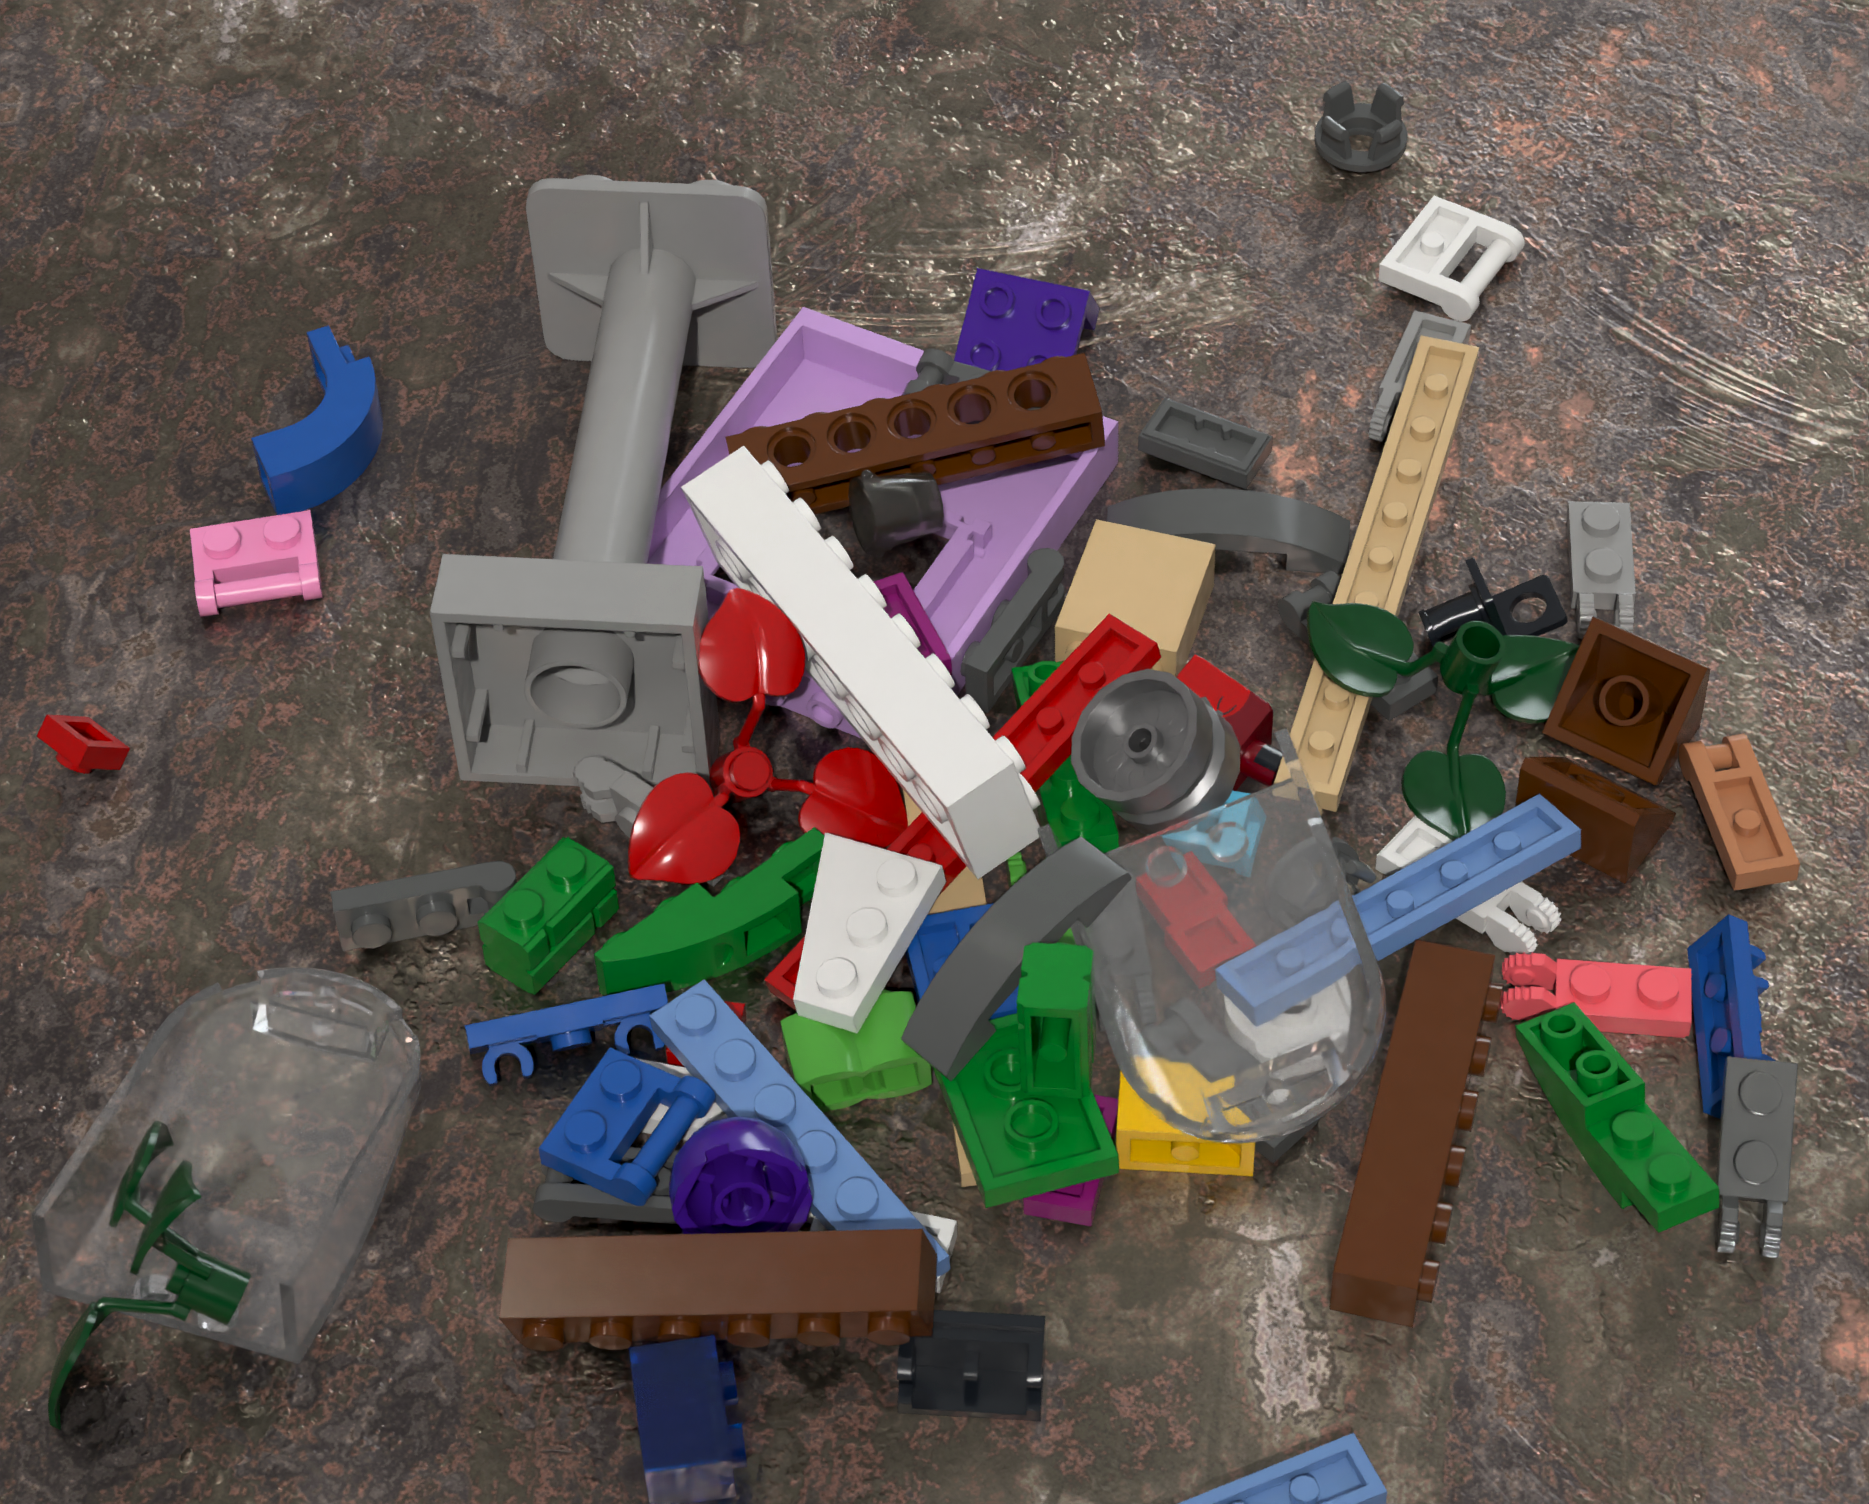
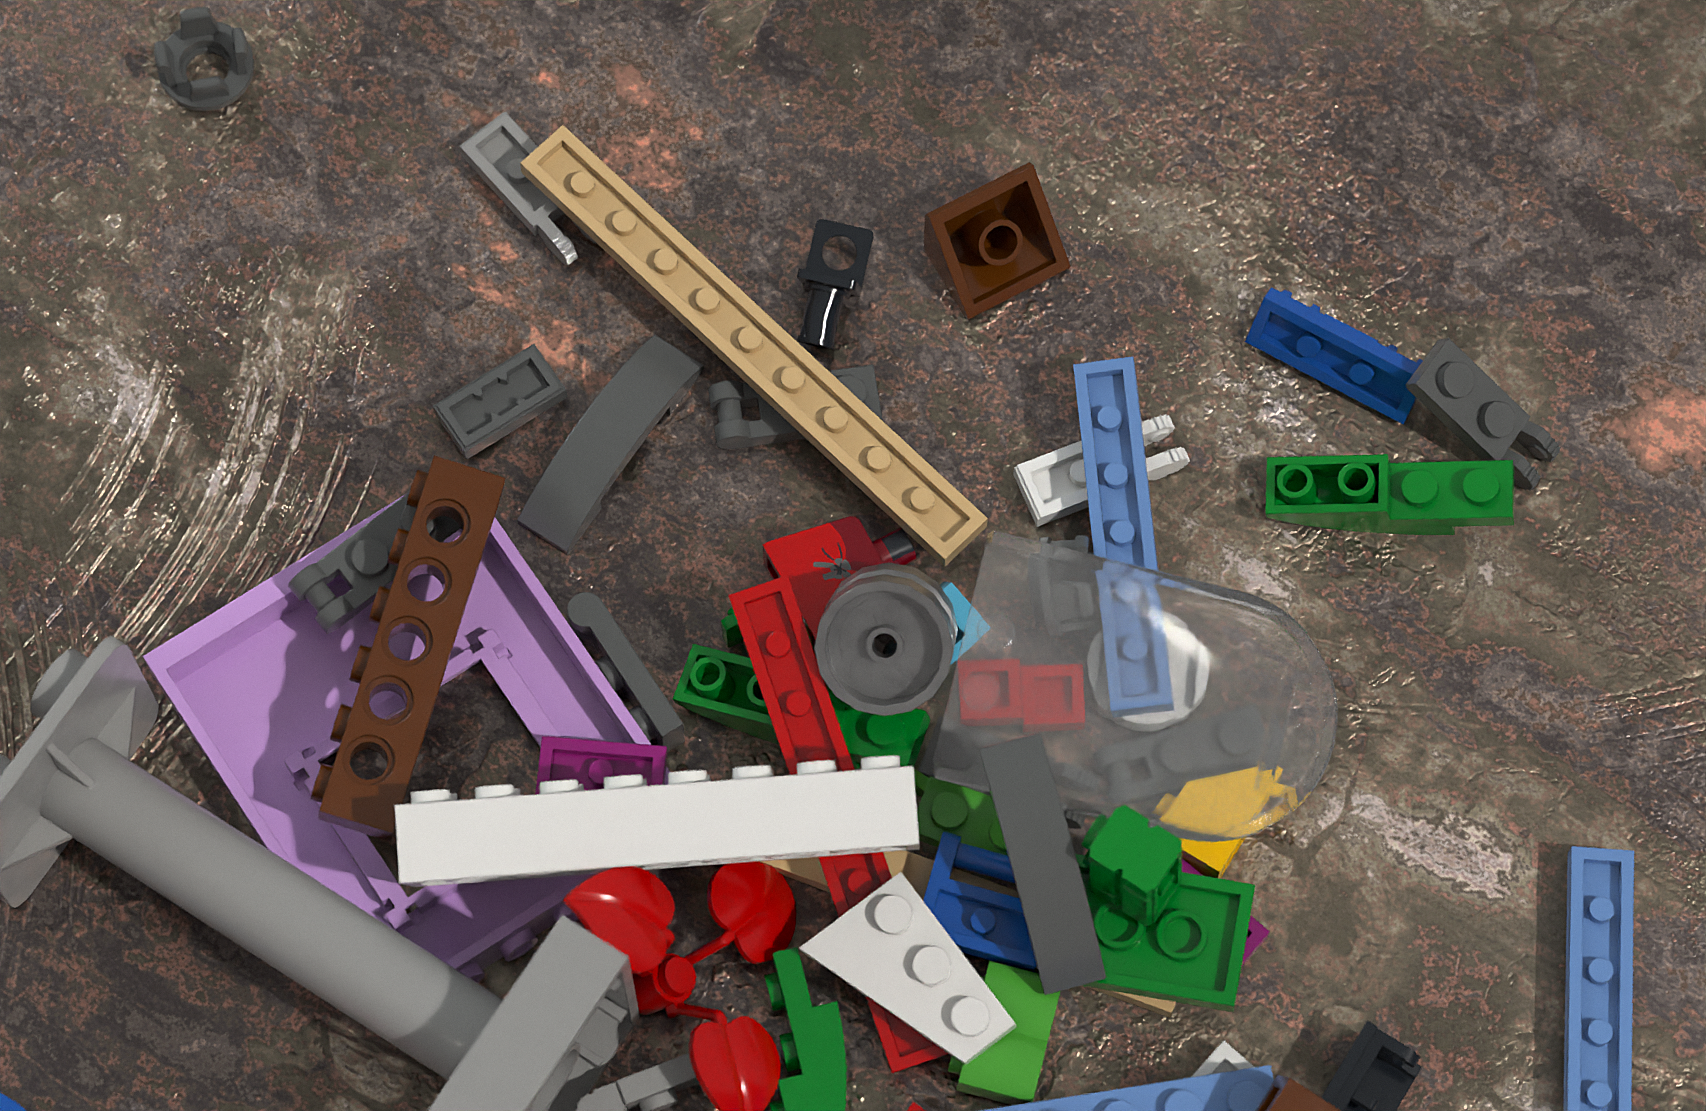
camera: 65 degrees left, 20 degrees up
clear smoke piece [848,469,944,559] -> none
dark purple bracket [954,268,1100,371] -> none
tan brick [1055,519,1216,677] -> none
dark green plant [1307,601,1579,841] -> none
reddish brown brick [1329,939,1504,1328] -> none
white plate [1378,195,1525,322] -> none
coral hinge [1501,952,1692,1038] -> none
reddish brown slope [1515,757,1676,884] -> none
light grey hinge [1566,501,1636,639] -> none
nougat plate [1679,733,1800,891] -> none

